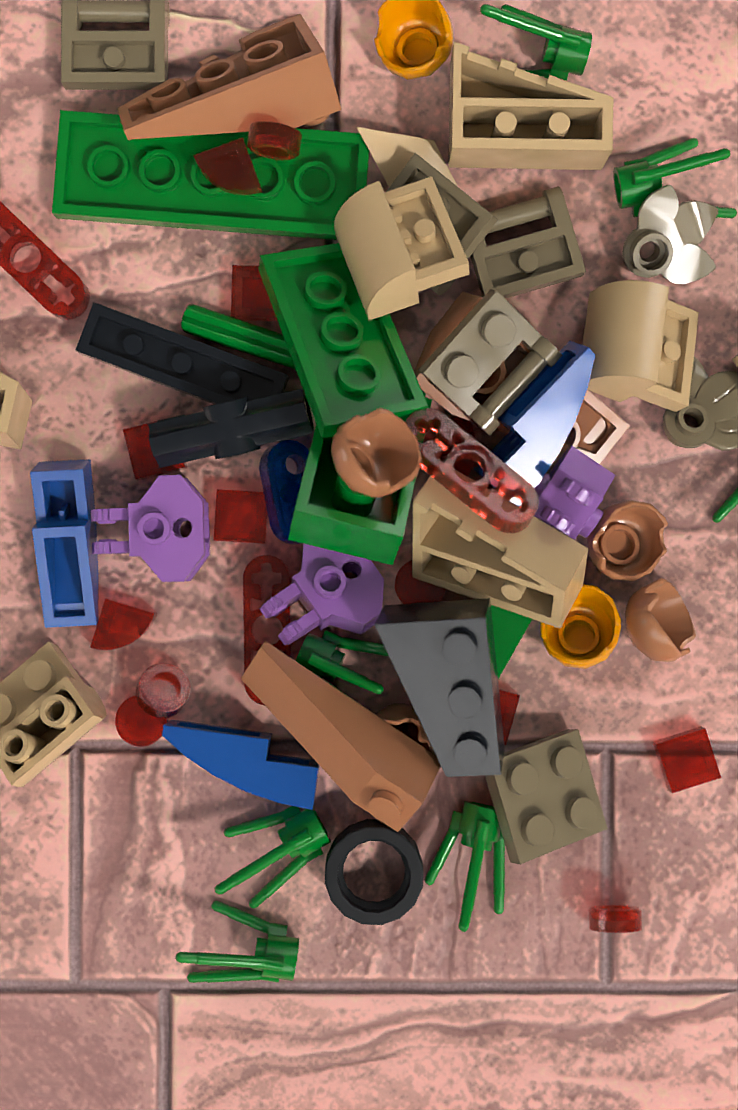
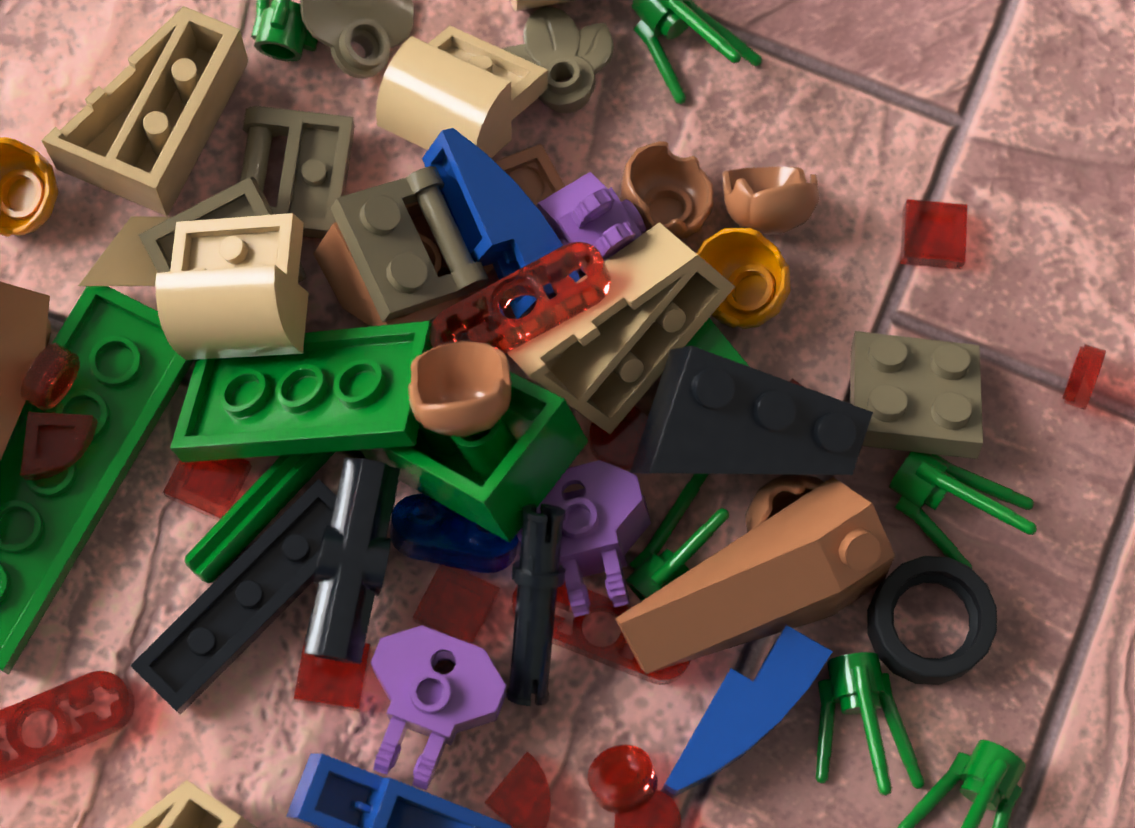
camera: 75 degrees left, 15 degrees down
green plant [480,4,592,81] -> none
none -> black pin [506,504,566,706]

